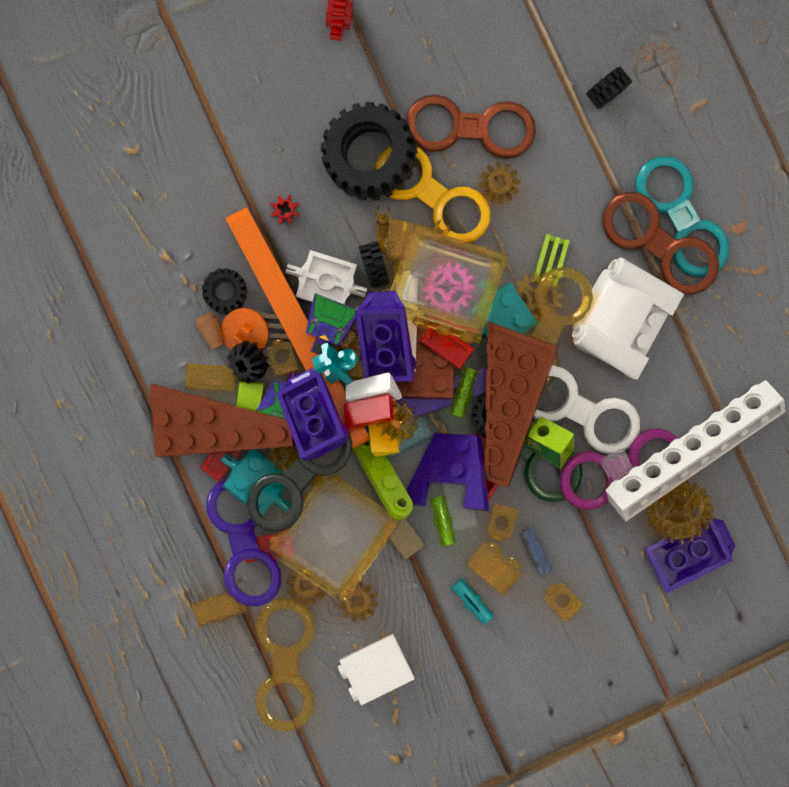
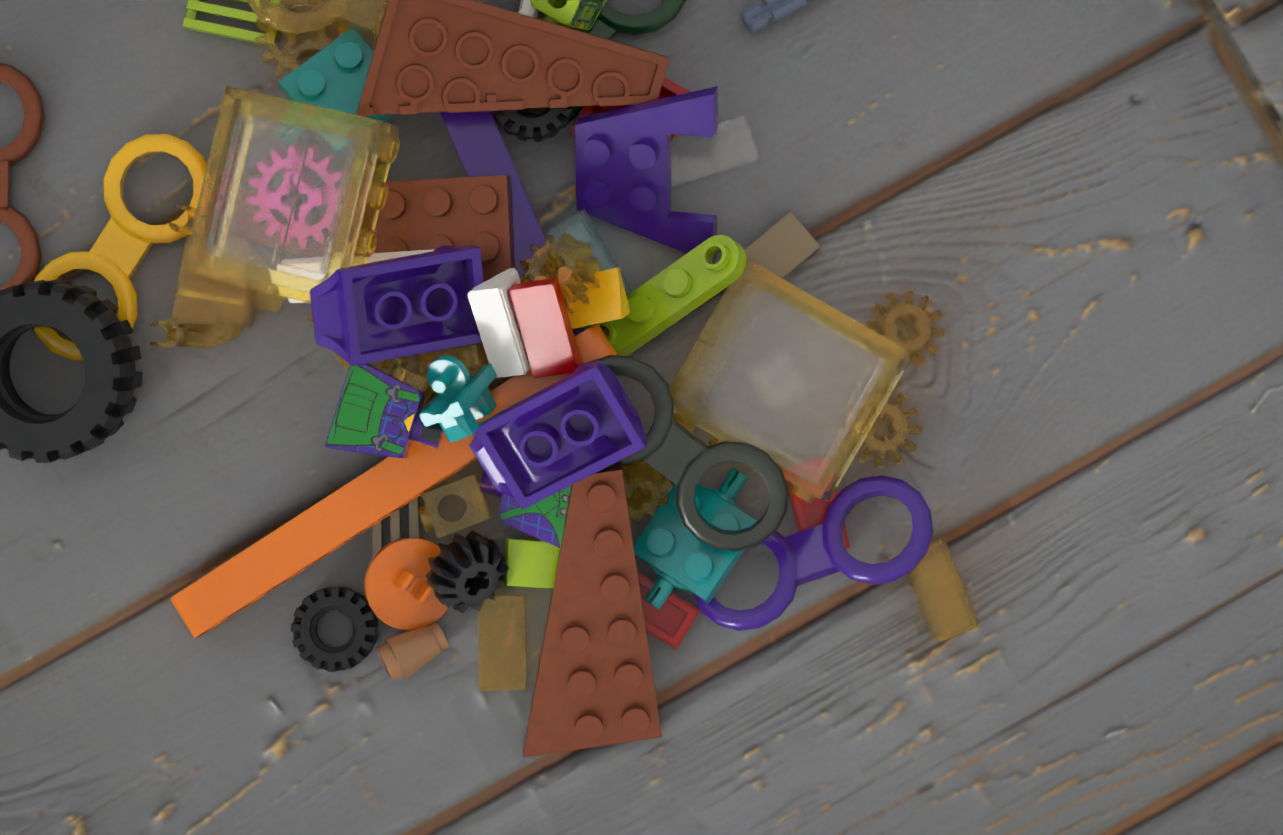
camera: 90 degrees left, 0 degrees up
clear yellow bar [255,598,315,732] -> none
red gear [270,195,300,225] -> none
white plate [285,250,368,305] -> none
white brick [338,633,415,705] -> none
black tyre [359,241,390,289] -> none
red tile [420,321,475,370] -> none
clear neon green pin [430,495,457,547] -> none
clear neon green pin [449,367,479,419] -> none
teal pin [451,578,494,625] -> none
clear yellow brick [465,541,522,595] -> none
clear yellow gear [479,162,520,204] -> none
clear yellow brick [486,503,518,541] -> none

